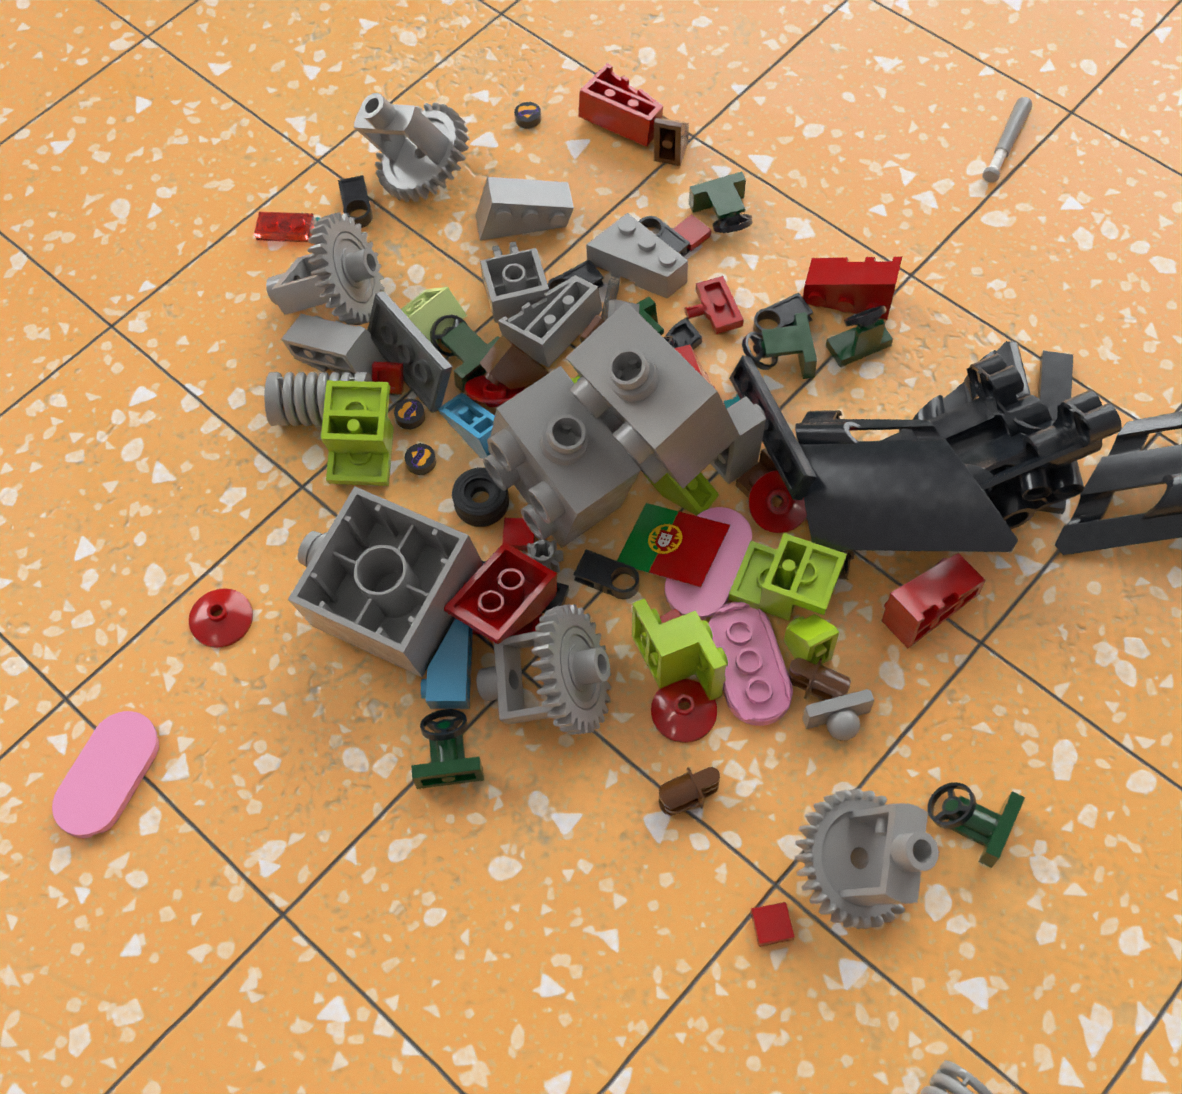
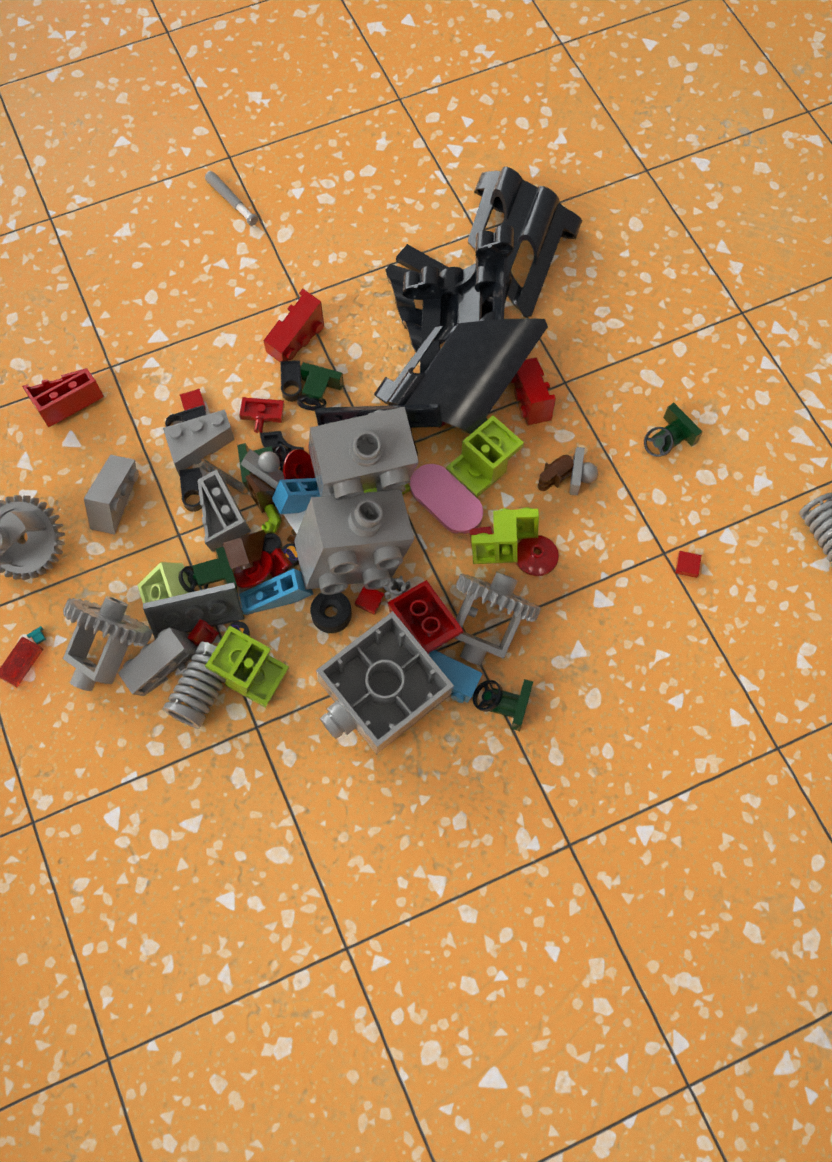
camera: 70 degrees left, 5 degrees up
bright pink tile [52,711,159,838] -> none
red dish [189,588,253,648] -> none
black piece [338,175,373,228] -> none
black tile [405,443,436,475] -> none
light grey hinge [480,241,549,323] -> none
black tile [514,102,541,128] -> none
black piece [573,549,639,600] -> none
sticker [617,503,731,588] -> none
reddish brown slope [654,118,689,166] -> none
reddish brown arm [659,767,720,816] -> none
piece [689,171,753,233] -> none
bright pink tile [709,602,793,726] -> none
red dish [748,470,807,533] -> none
lime slope [784,614,839,665] -> none
light grey piece [795,789,939,929] -> none
dark green piece [826,305,893,367] -> none

